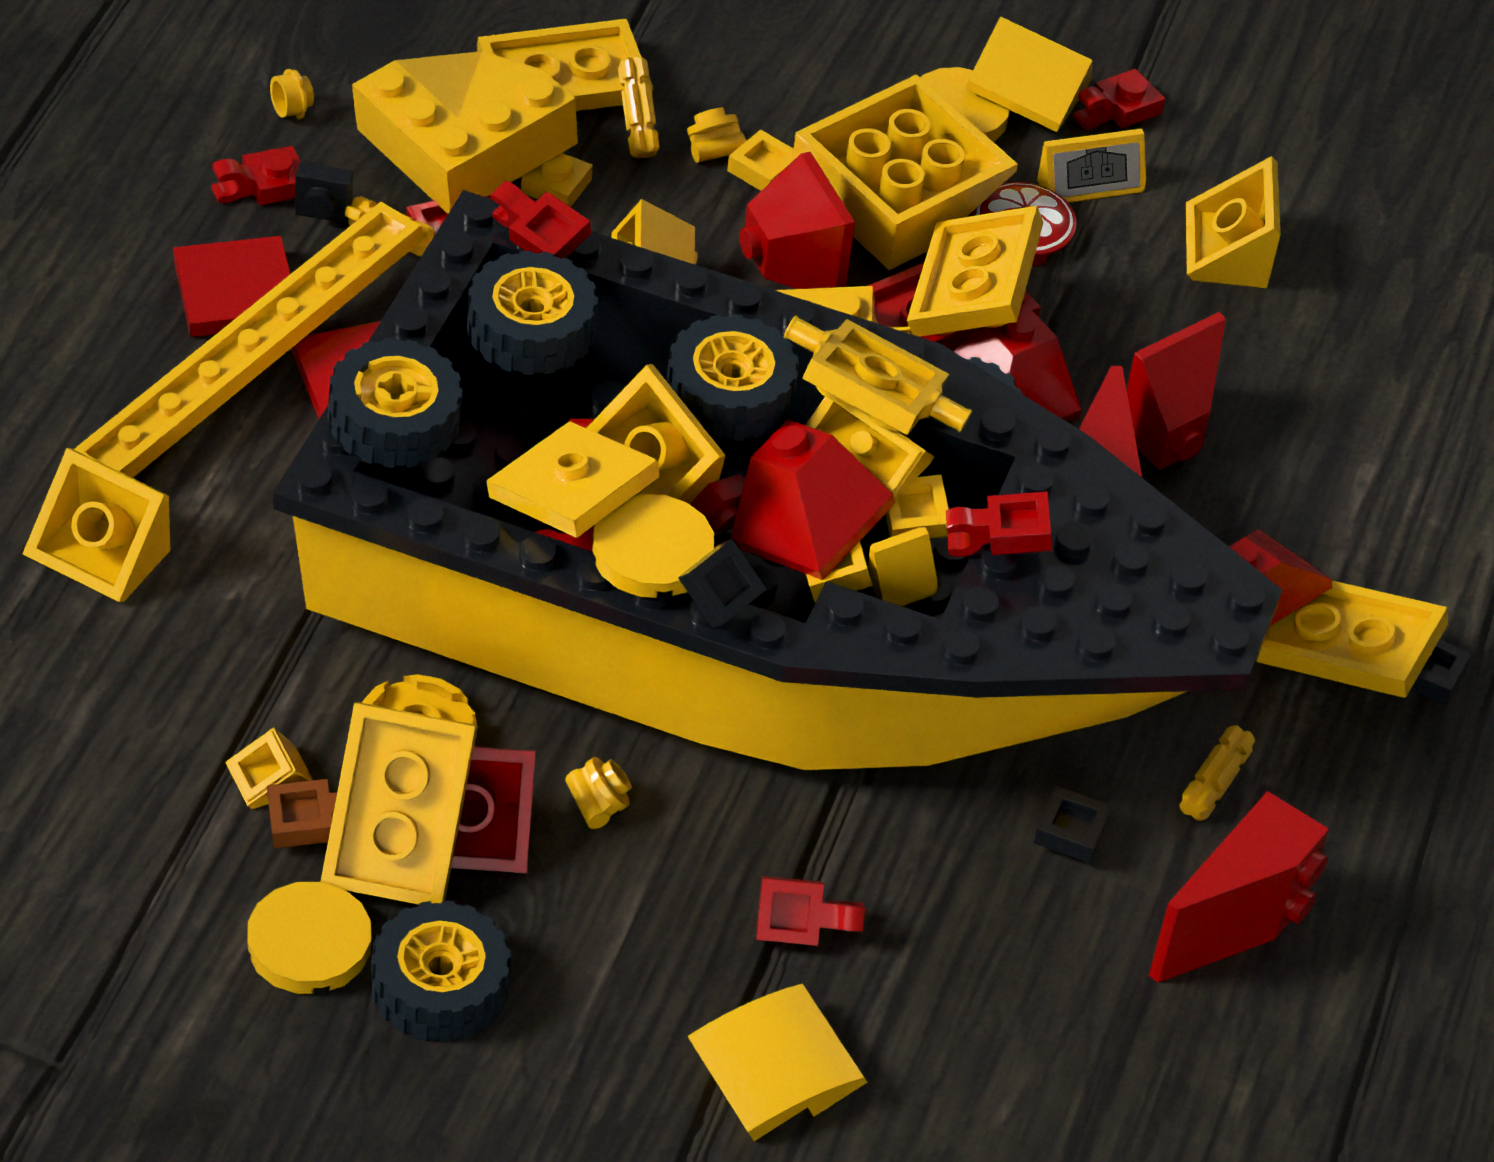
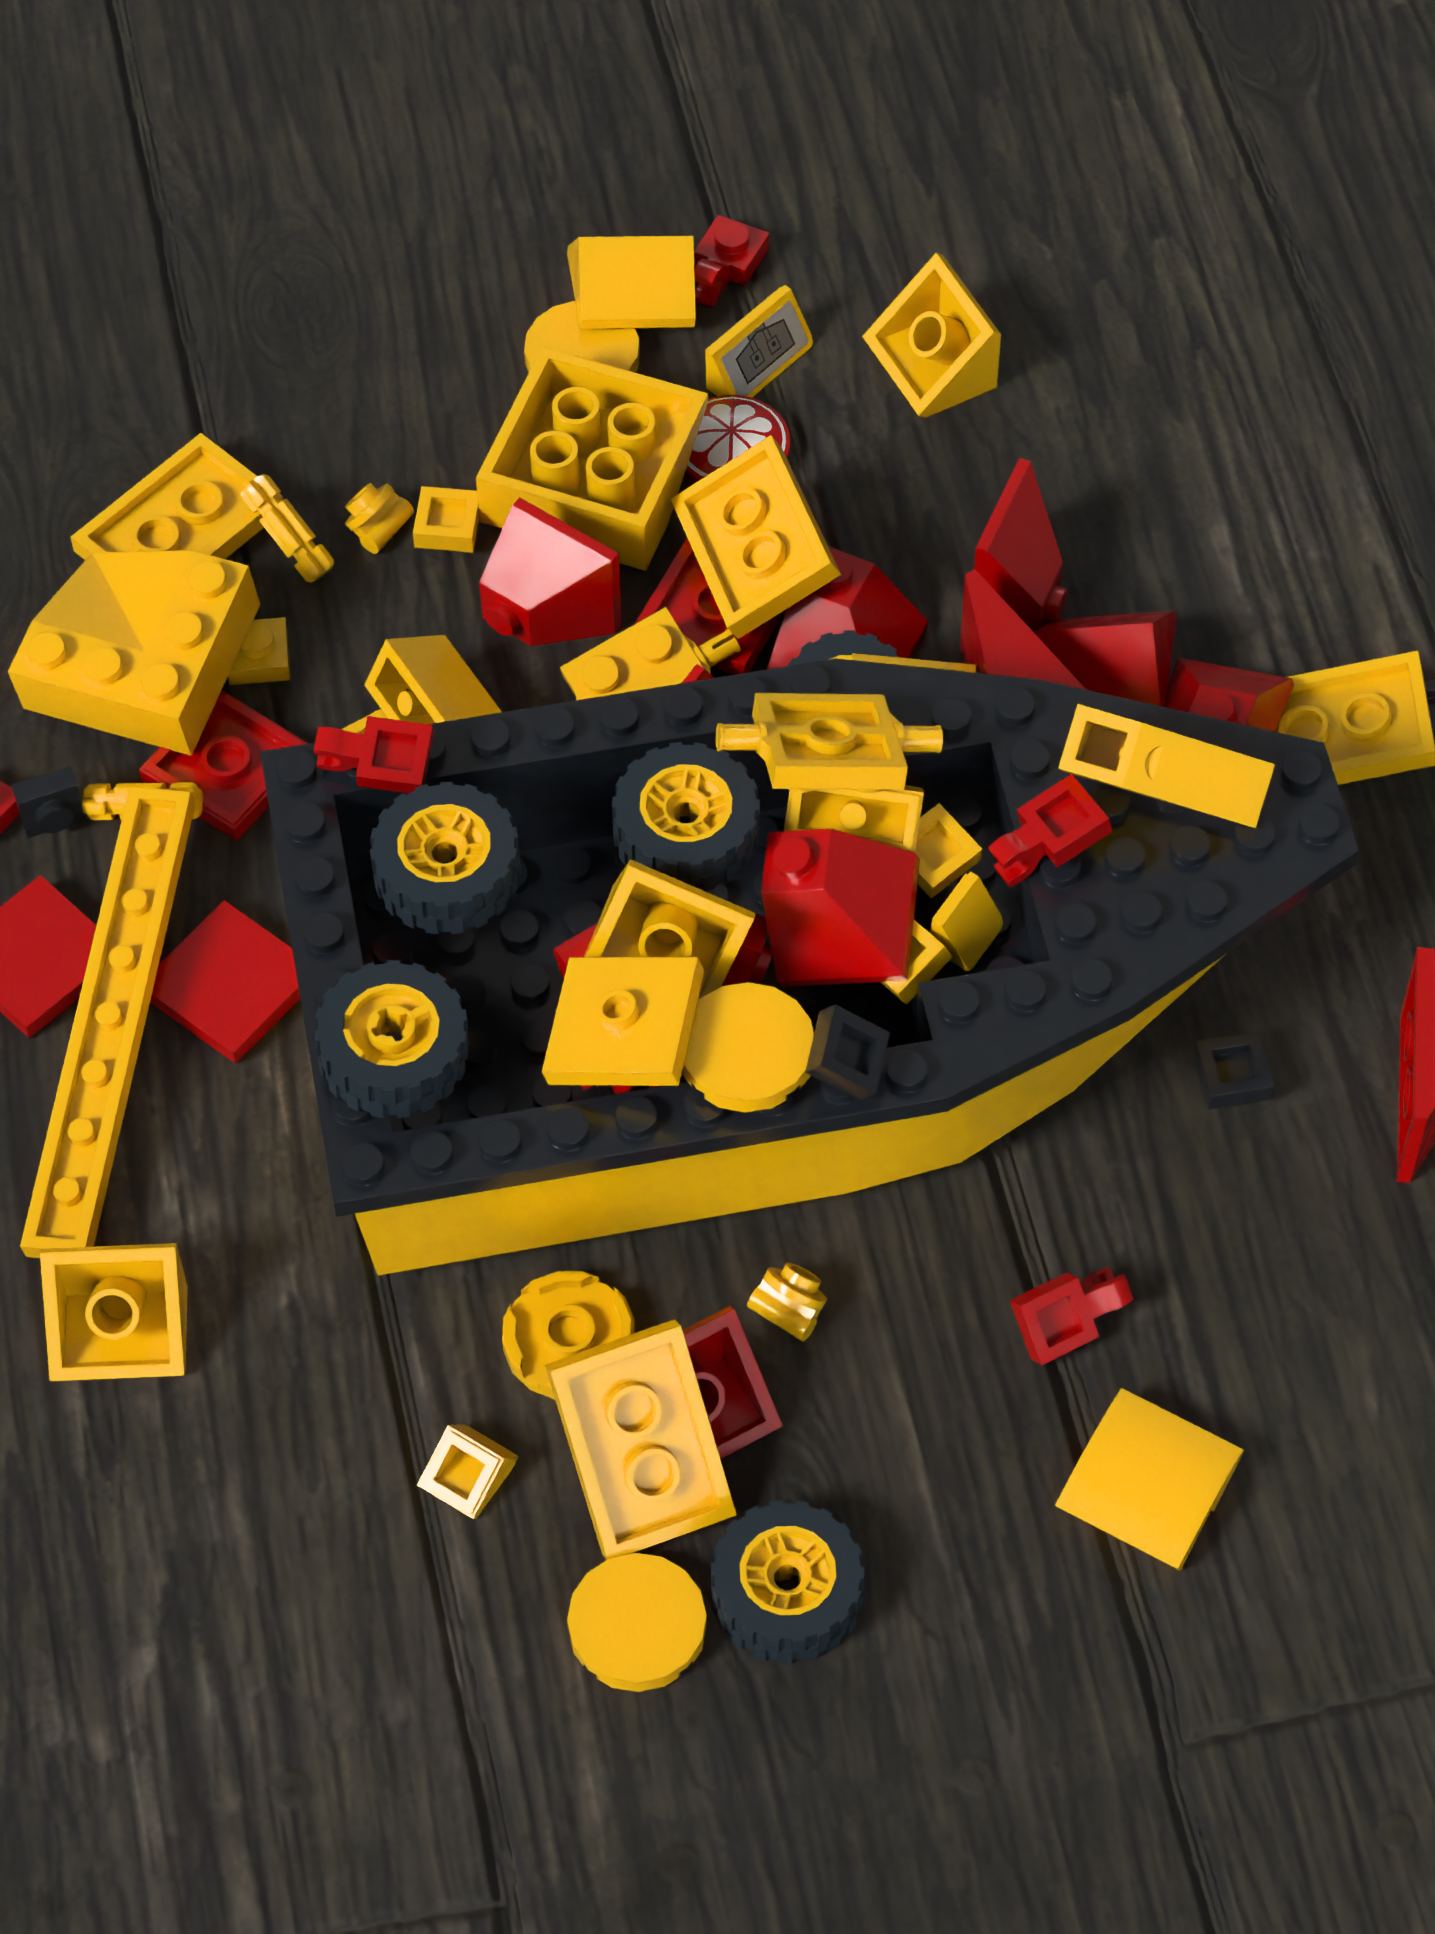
camera: 25 degrees left, 10 degrees up
dark orange plate [267,779,337,849] -> none
yellow axle [1179,725,1255,821] -> none
none -> red slope [1034,610,1177,707]
none -> yellow slope [1058,704,1275,828]

